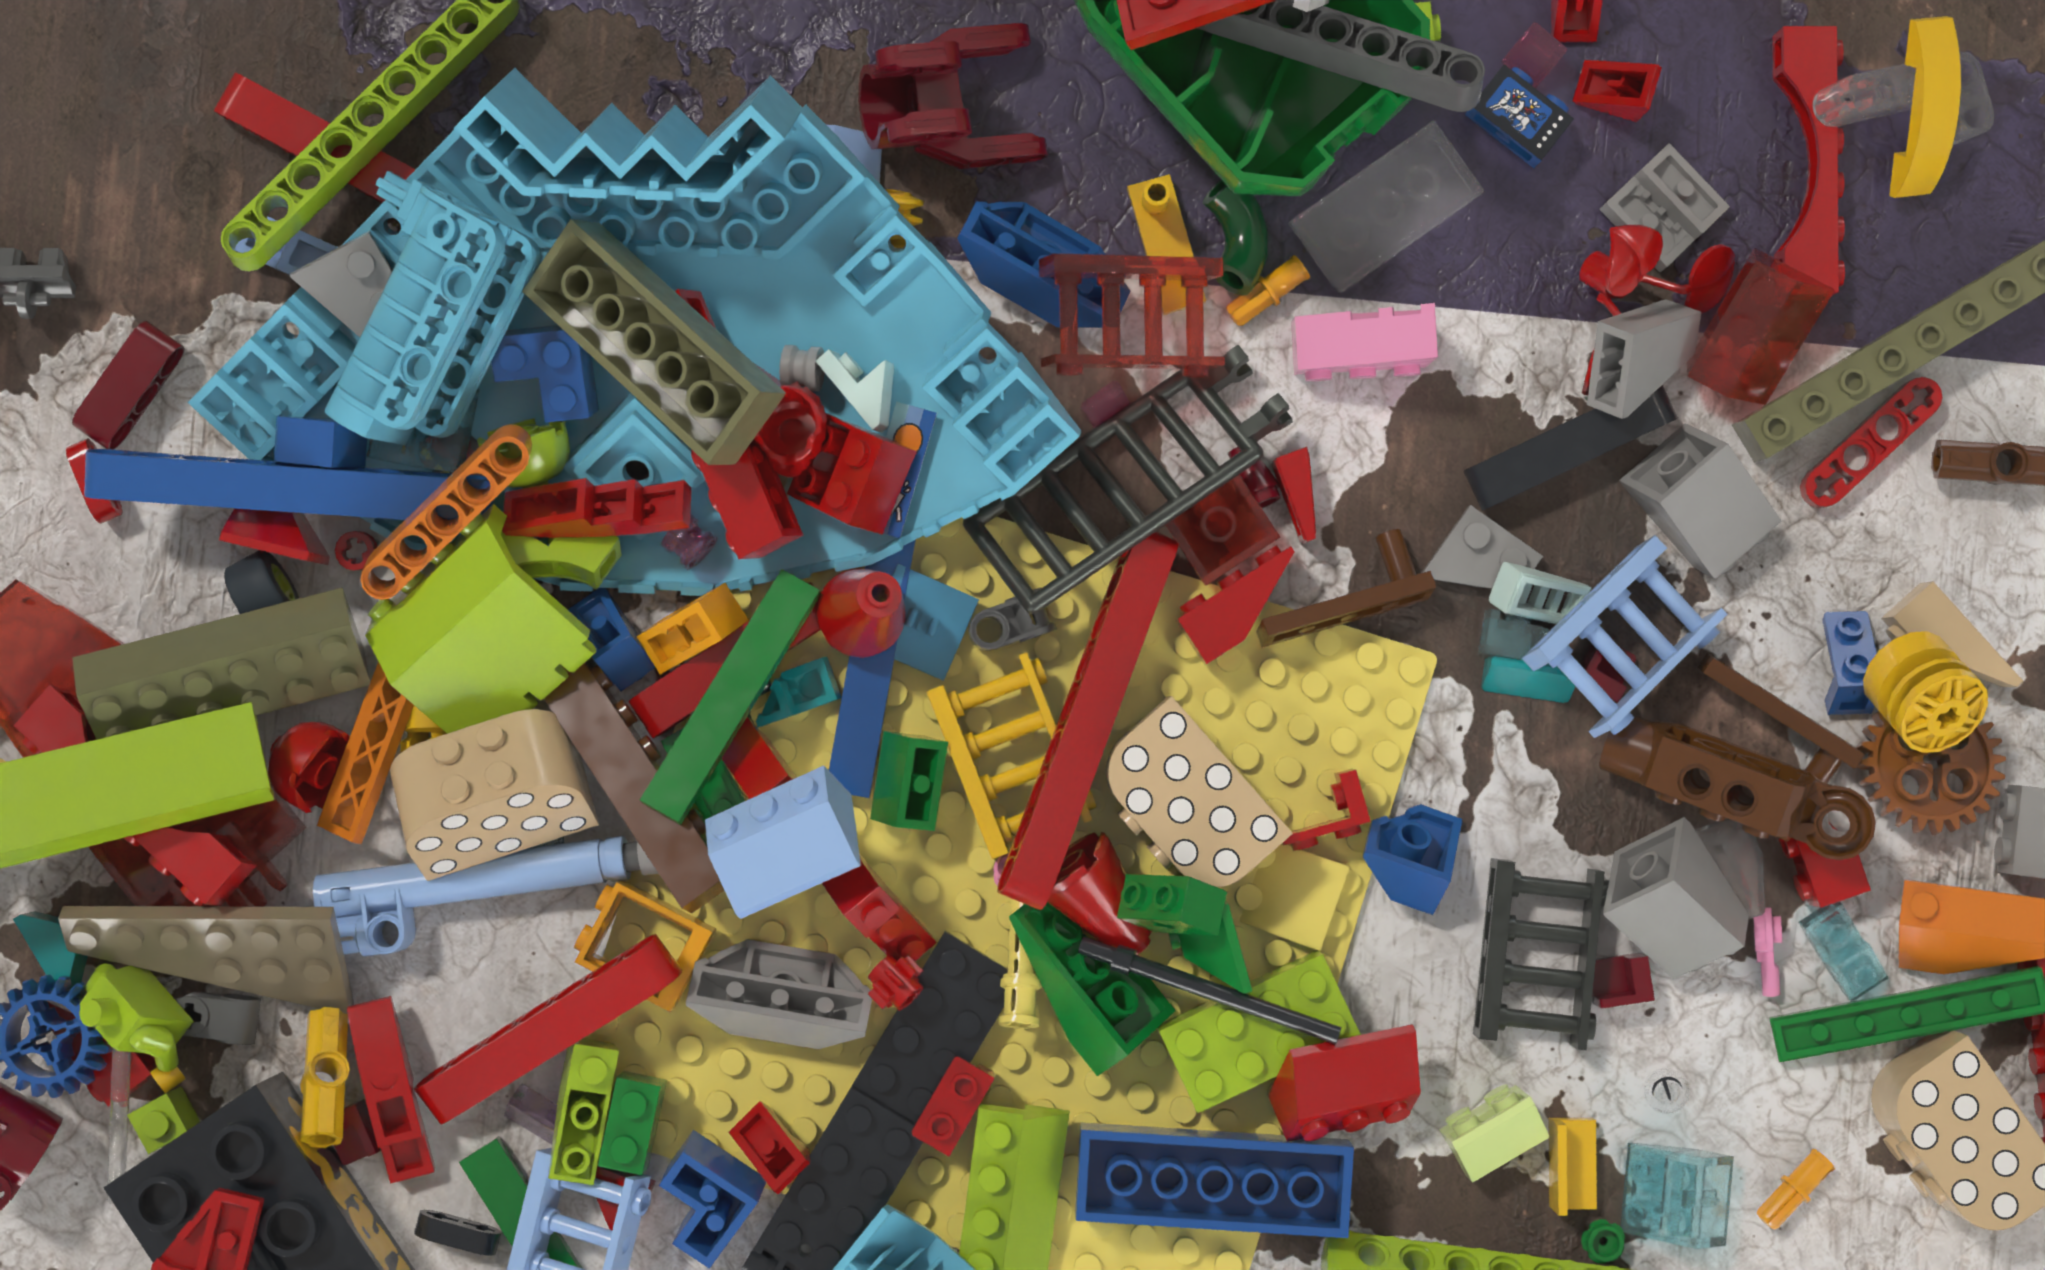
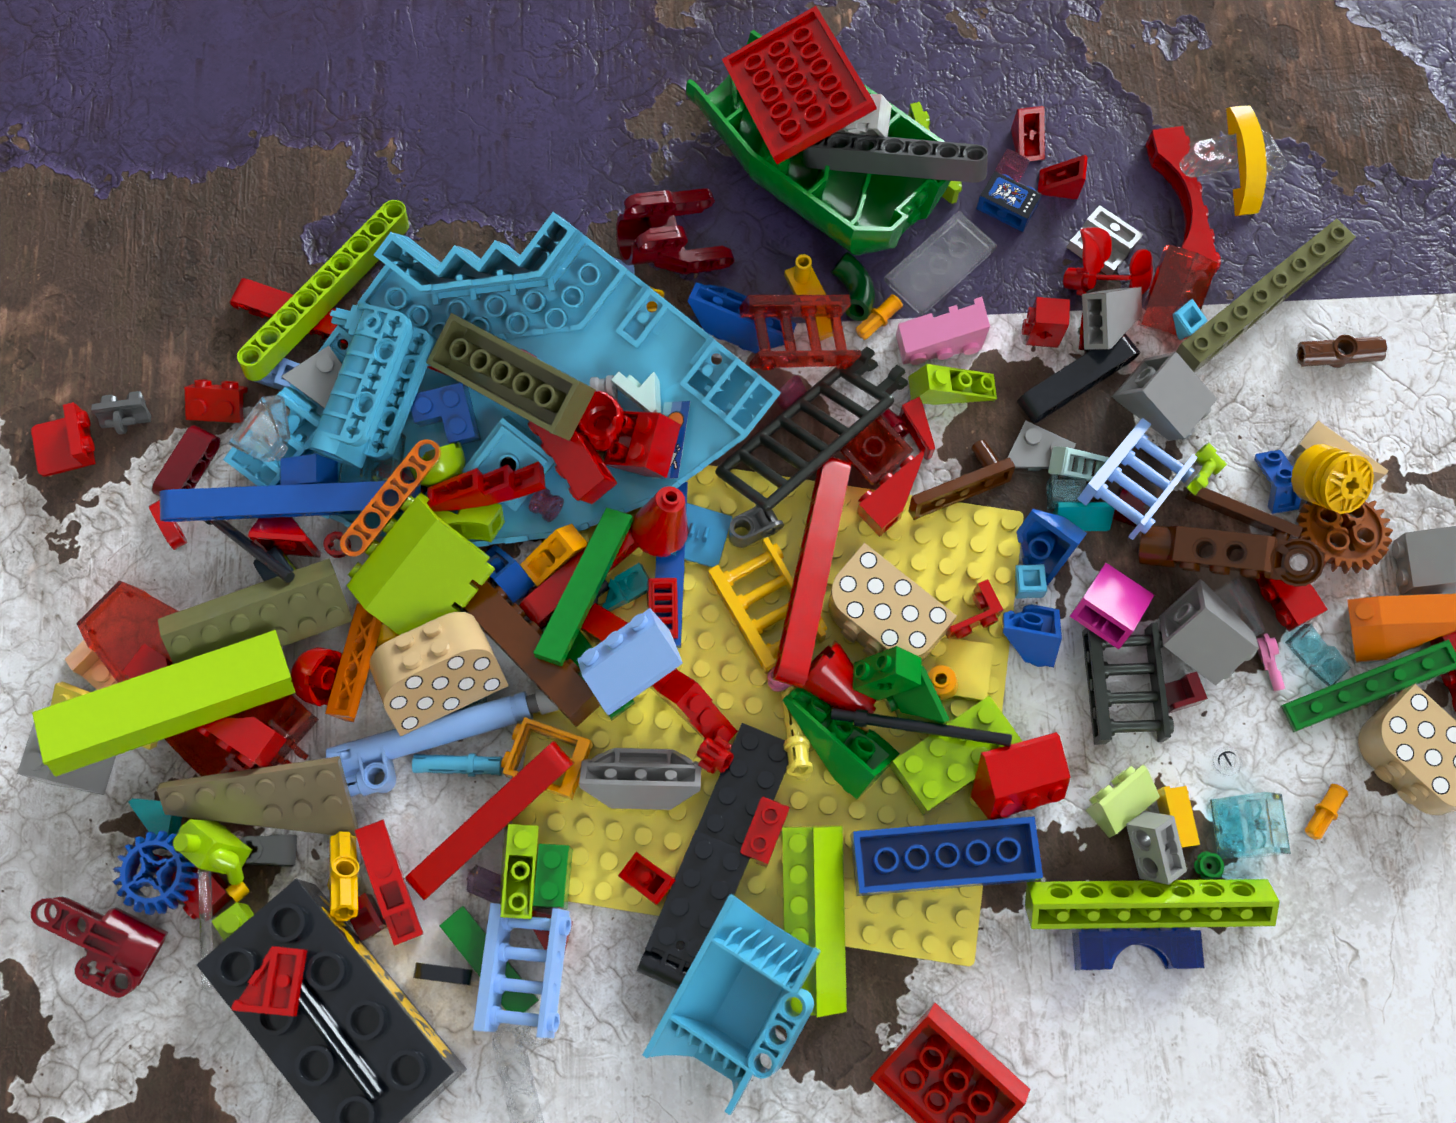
camera: 10 degrees left, 15 degrees down
blue brick [659,1130,766,1269] -> none
green brick [870,731,948,831] -> none
red beam [1800,377,1943,508] -> none
none -> red bracket [184,379,248,423]
none -> black bar [204,520,295,583]
none -> clear slope [228,395,291,463]
none -> medium azure pin [412,753,503,777]
none -> red slope [647,578,678,639]
none -> lime slope [908,364,997,405]
none -> light orange brick [928,665,958,700]
none -> medium azure slope [1015,564,1047,599]
none -> blue slope [1016,509,1087,586]
none -> red brick [1022,297,1070,348]
none -> dark pink brick [1070,563,1154,649]
none -> light grey brick [1126,811,1187,885]
none -> medium azure slope [1172,299,1208,340]
none -> lime brick [1186,442,1227,496]

